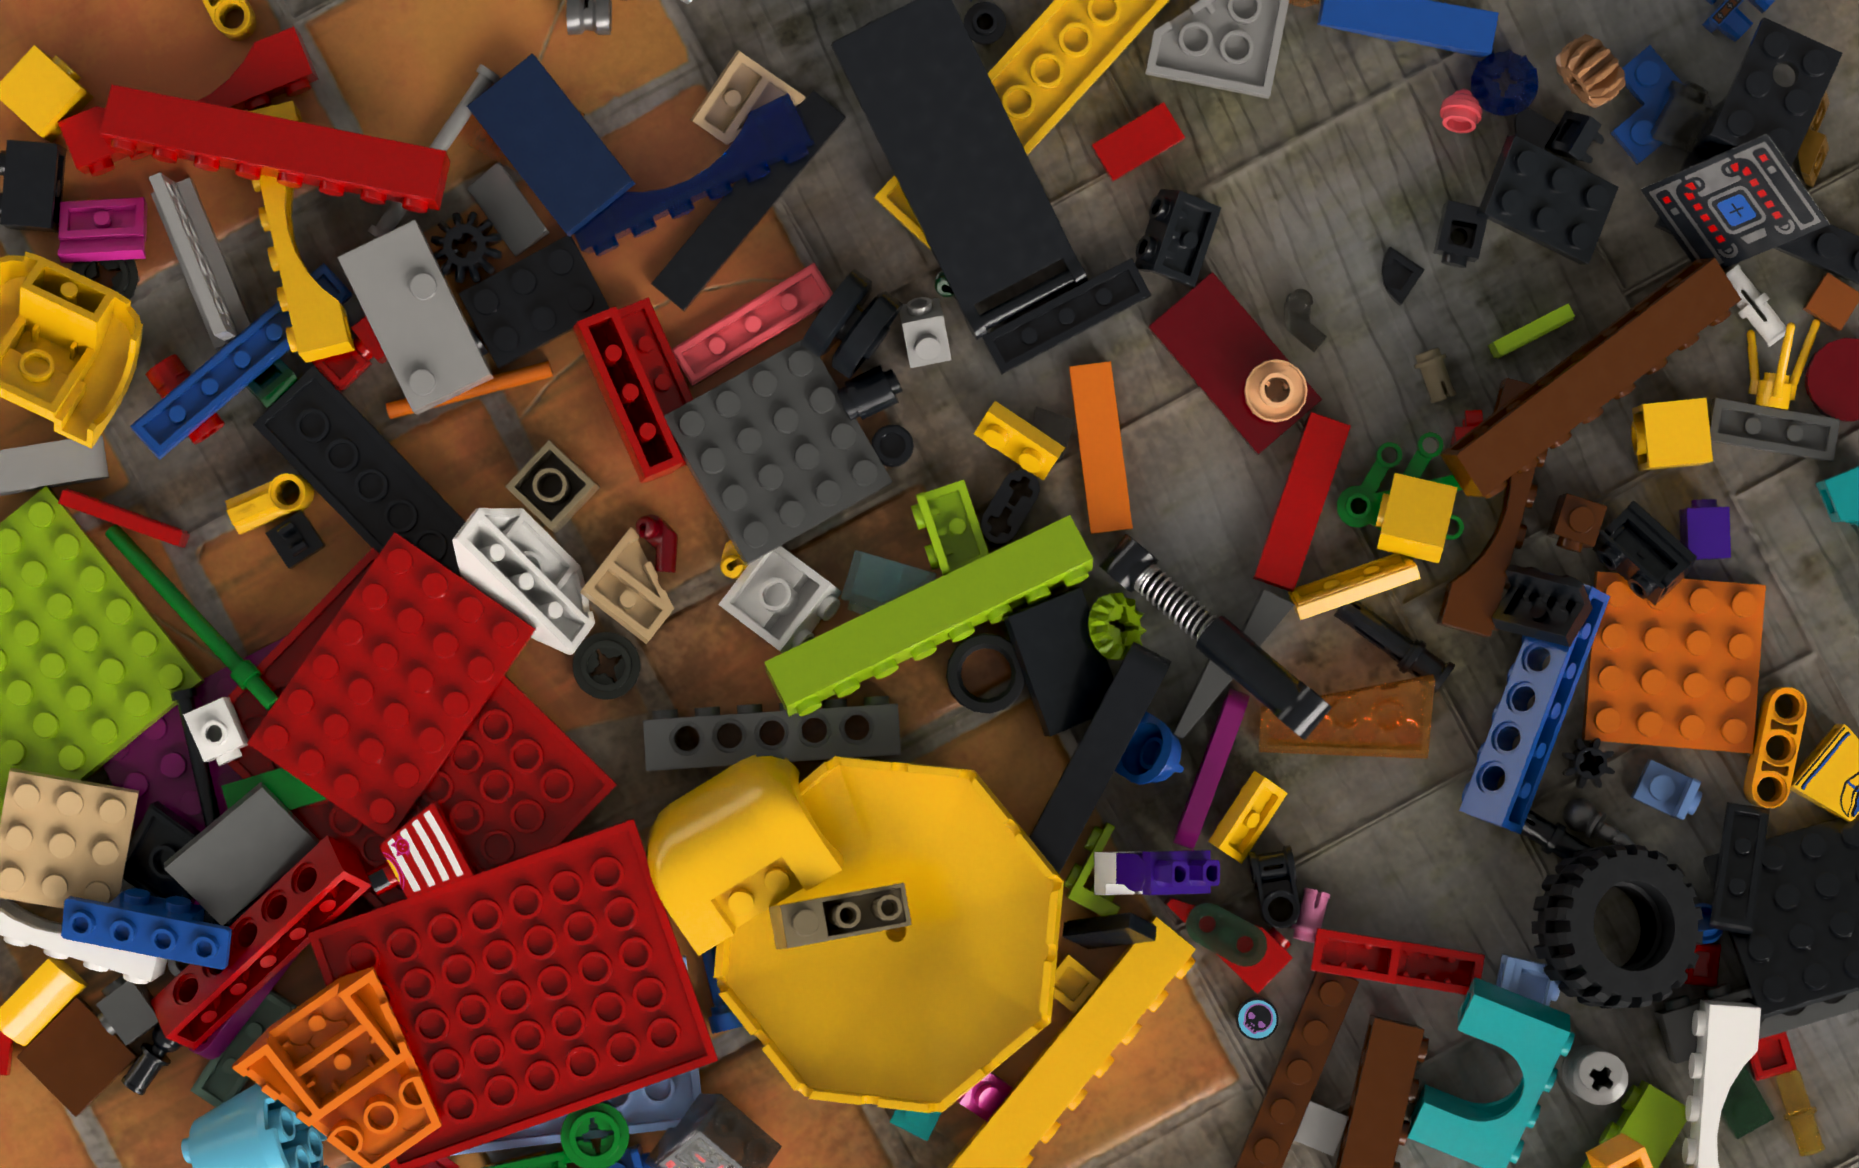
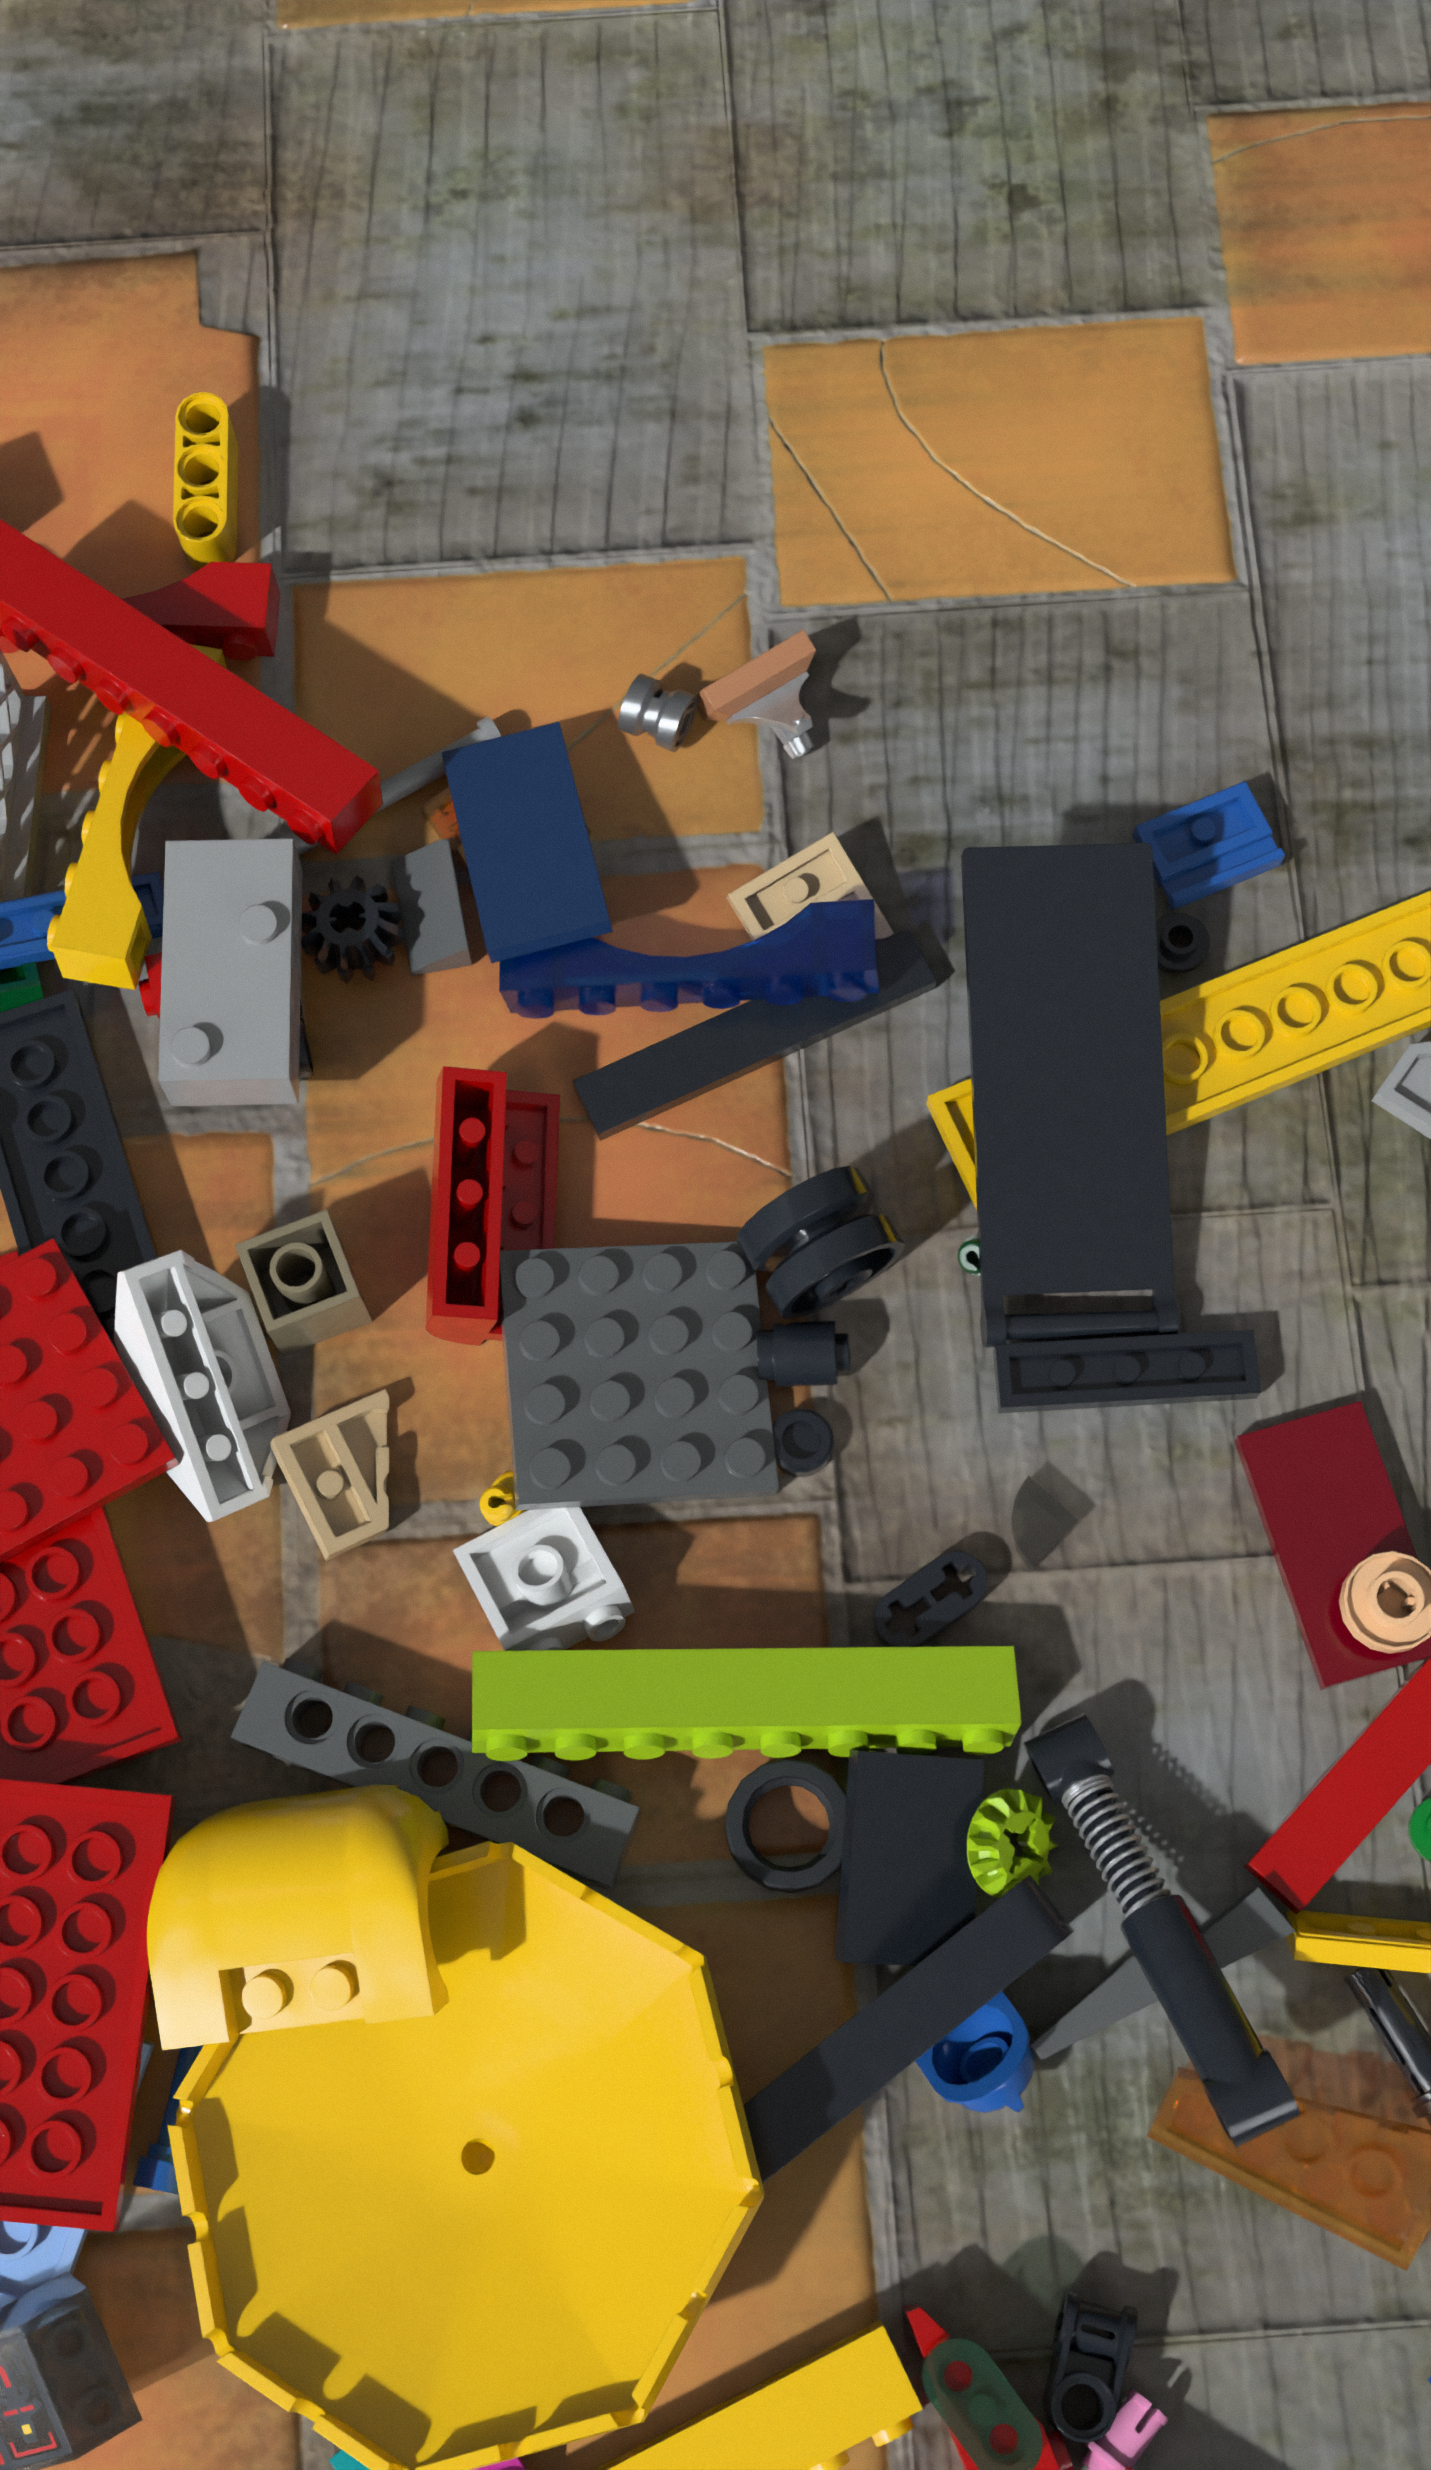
camera: 30 degrees right, 15 degrees down
red tile [311,346,372,393] -> none
orange bar [386,361,553,419] -> none
black plate [458,235,610,369] -> none
pearl dark grey gear [573,632,641,700] -> none
dark red arm [635,514,678,573] -> none
coral tile [672,263,833,387] -> none
dark tan slope [769,883,912,949] -> none
clear light blue slope [841,550,937,614] -> none
light grey bracket [899,297,952,368] -> none
lime bracket [911,480,989,576] -> none
yellow plate [974,401,1065,481] -> none
yellow plate [1053,954,1101,1014] -> none
black tile [1062,912,1157,949] -> none
lime bracket [1064,822,1121,916] -> none
orange tile [1069,361,1133,534] -> none
red tile [1091,102,1185,183] -> none
dark purple hips [1094,850,1220,895] -> none
black bracket [1135,189,1222,287] -> none
magenta beam [1173,688,1250,850] -> none
yellow plate [1208,771,1288,864] -> none

